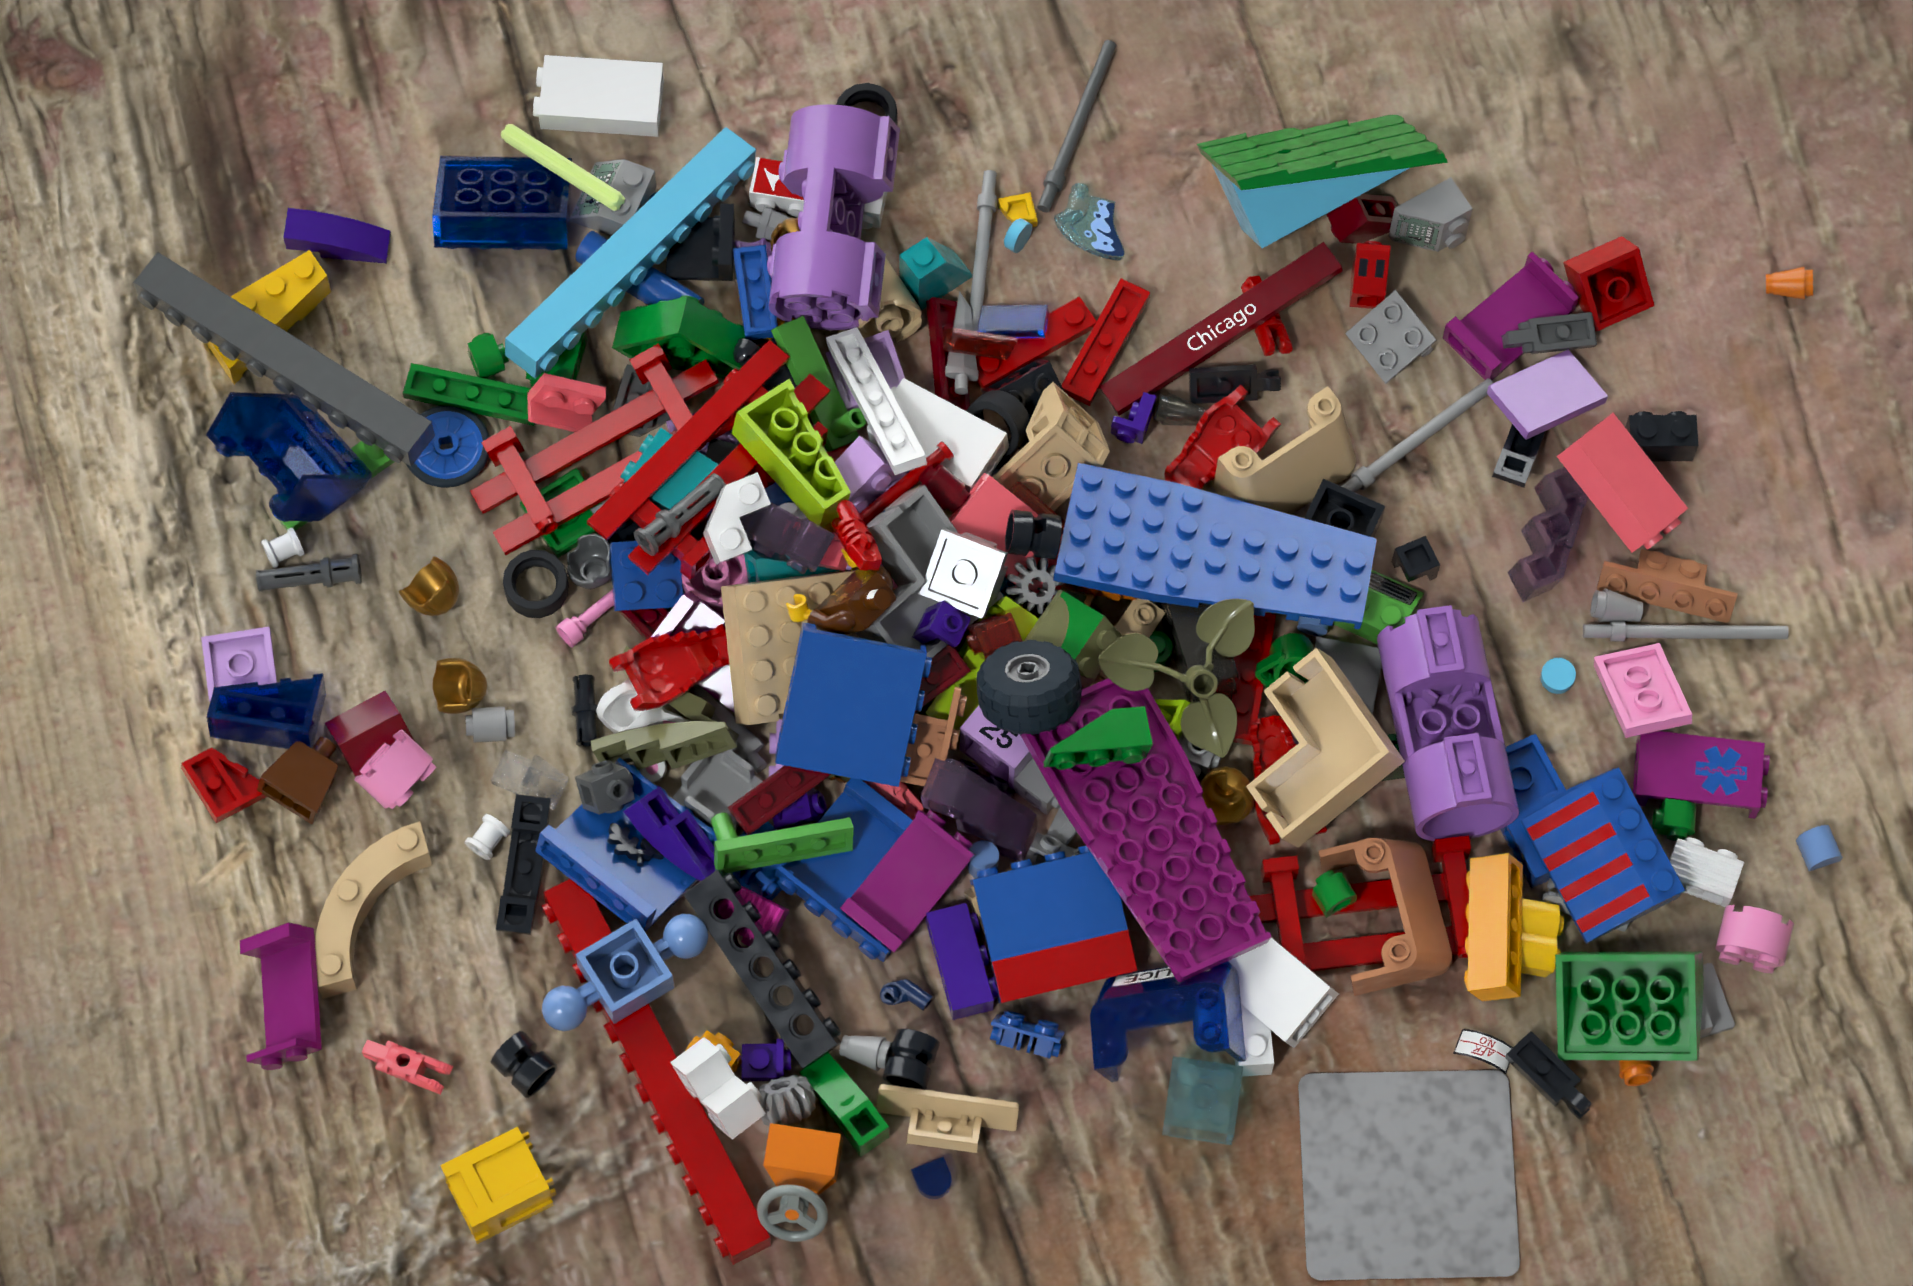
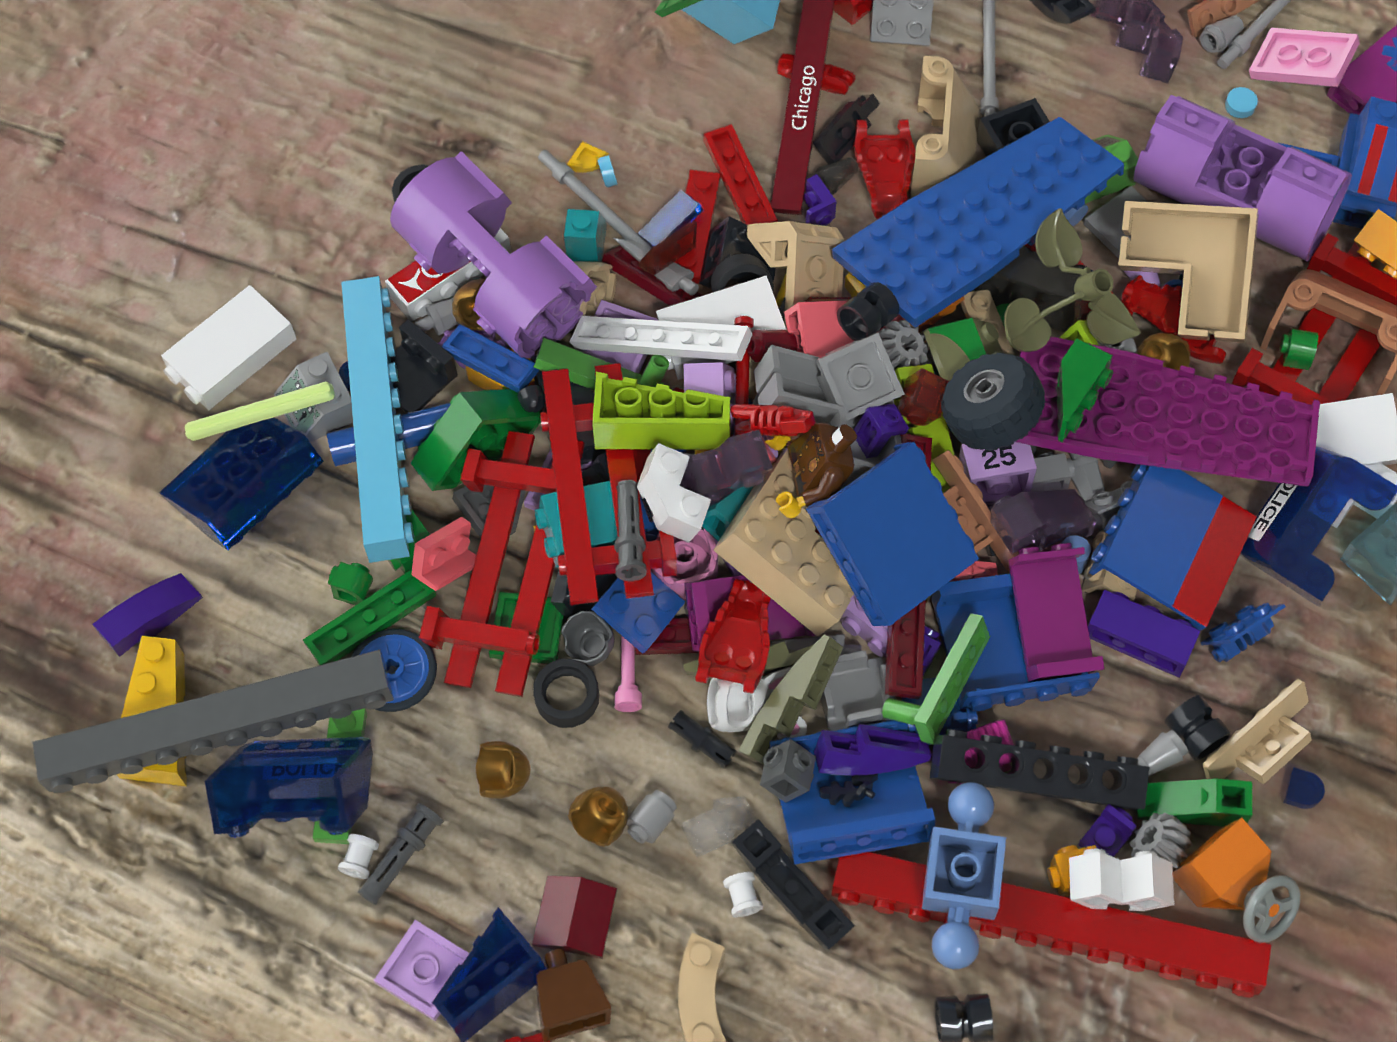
camera: 45 degrees left, 5 degrees down
bright pink brick [354,730,436,809] -> none
dark blue arm [880,979,933,1011] -> none
dark grey bar [1037,40,1117,213] -> none
clear light blue arm [1054,183,1125,261] -> none
green piece [1255,633,1314,688] -> none
black panel [1391,536,1440,582] -> none

